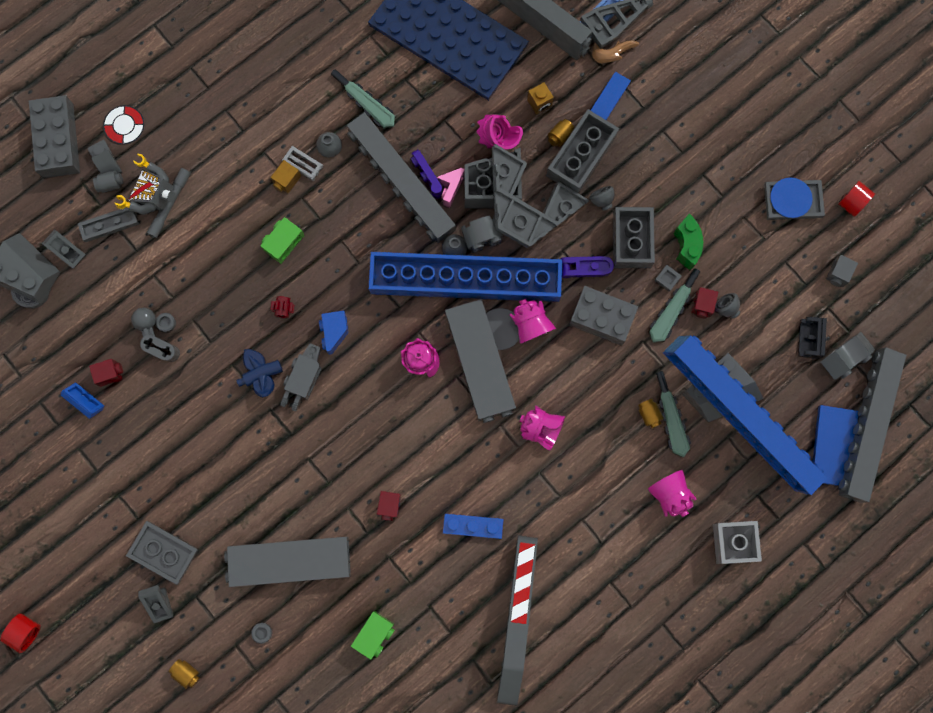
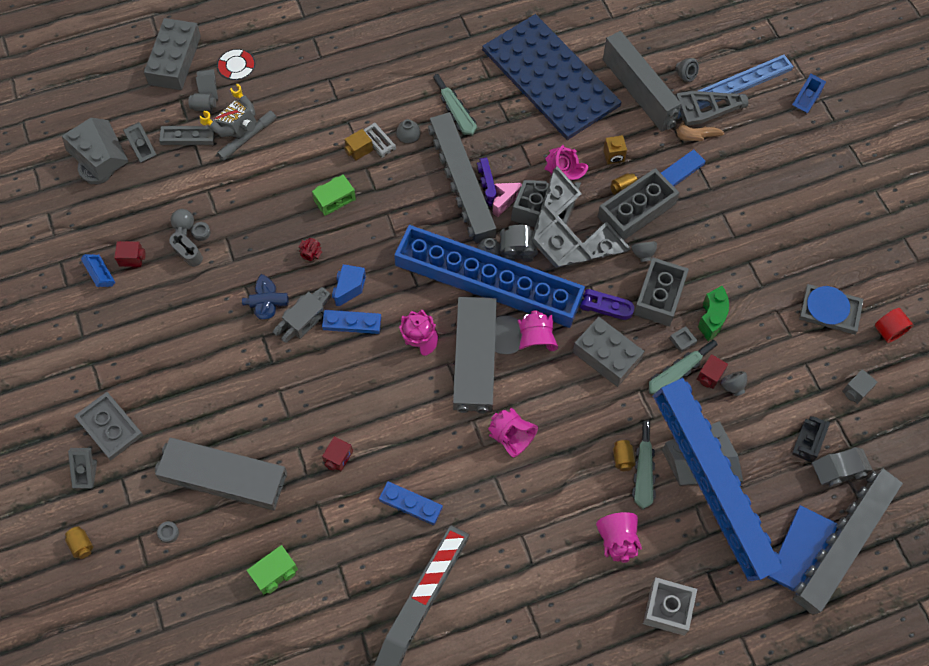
camera: 20 degrees right, 15 degrees down
none -> blue plate [322,310,382,334]

